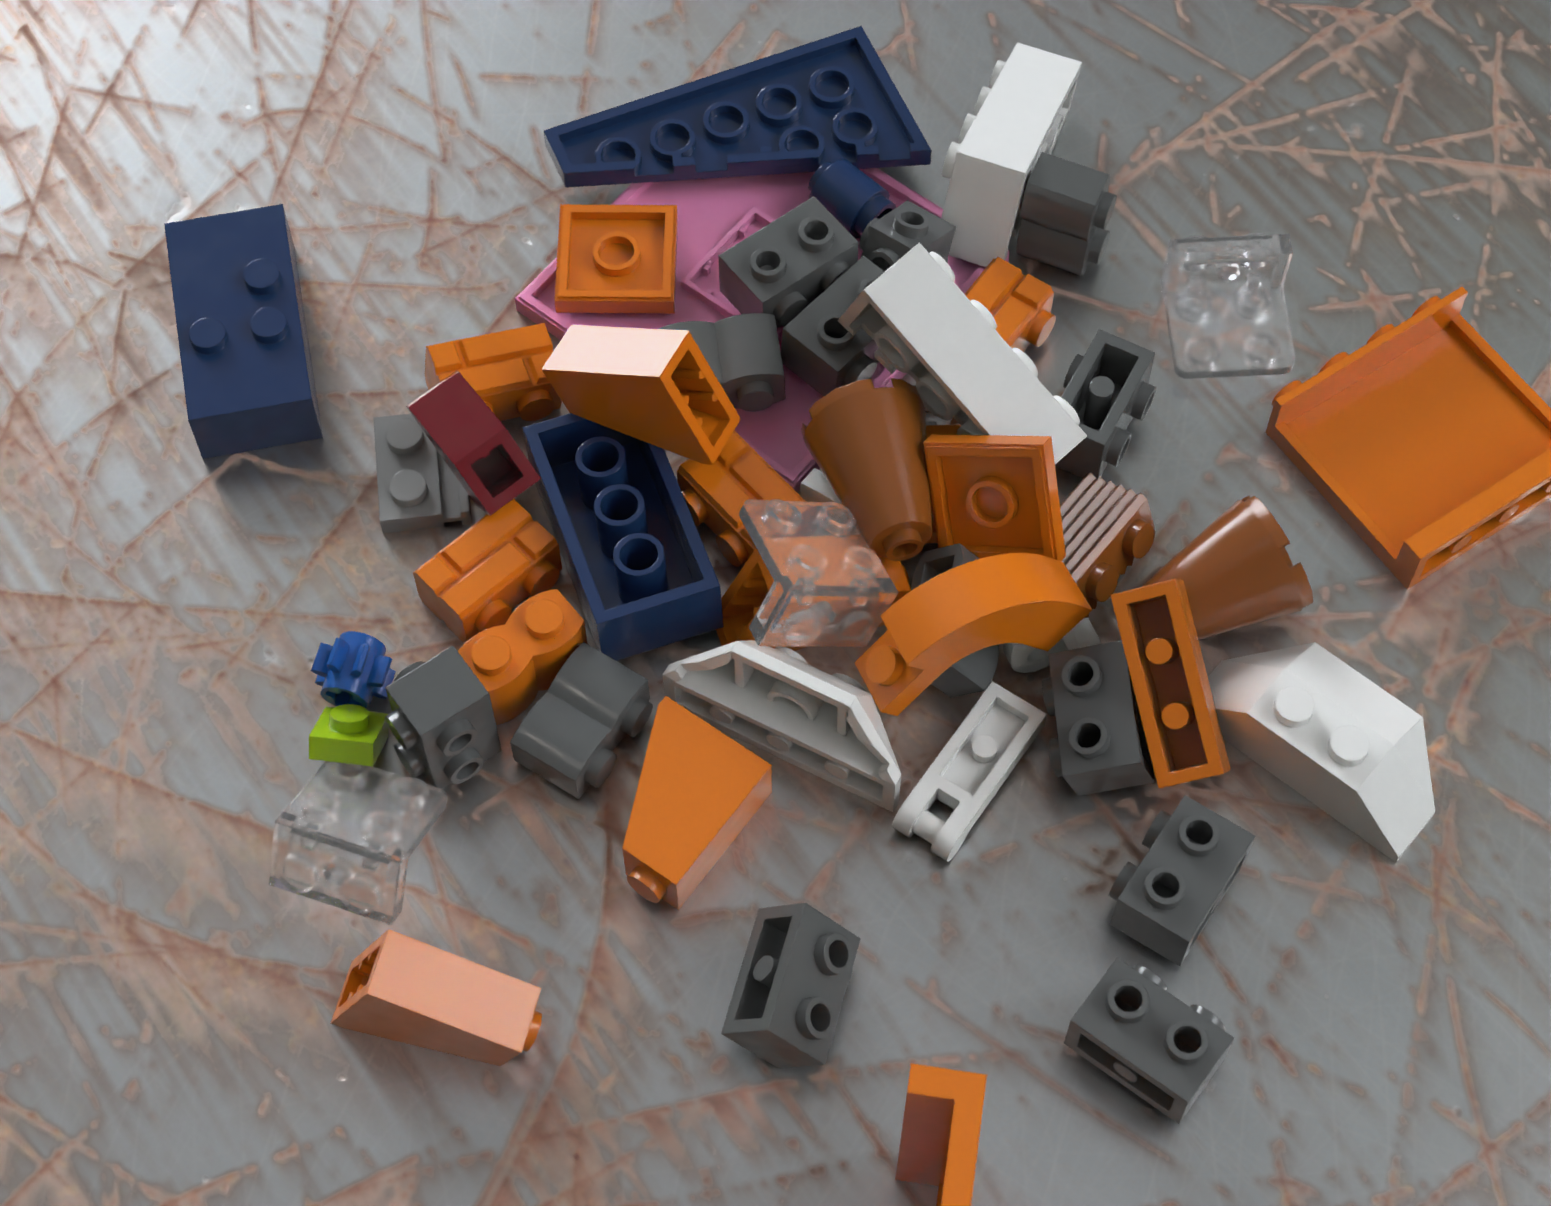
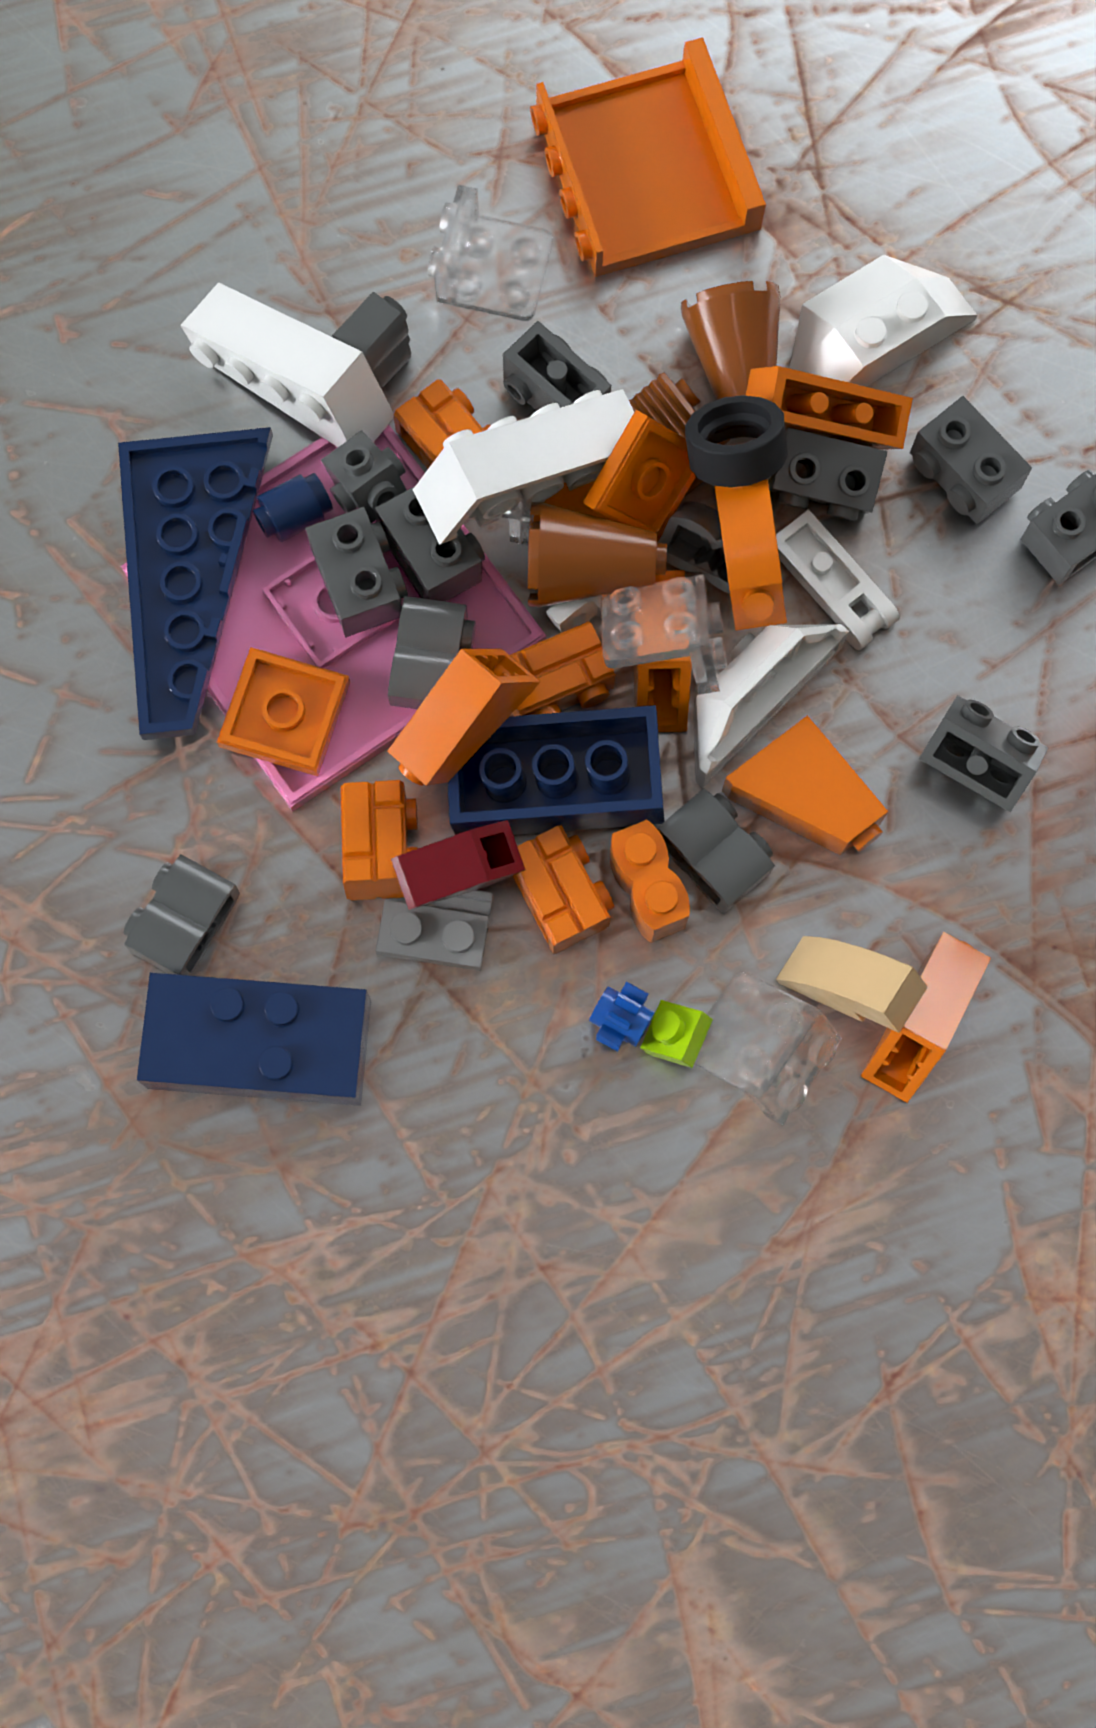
camera: 75 degrees left, 15 degrees up
dark grey brick [385,645,502,792] -> none
none -> dark grey brick [124,854,240,976]
none -> black tyre [685,395,788,488]
none -> tan slope [776,936,928,1033]

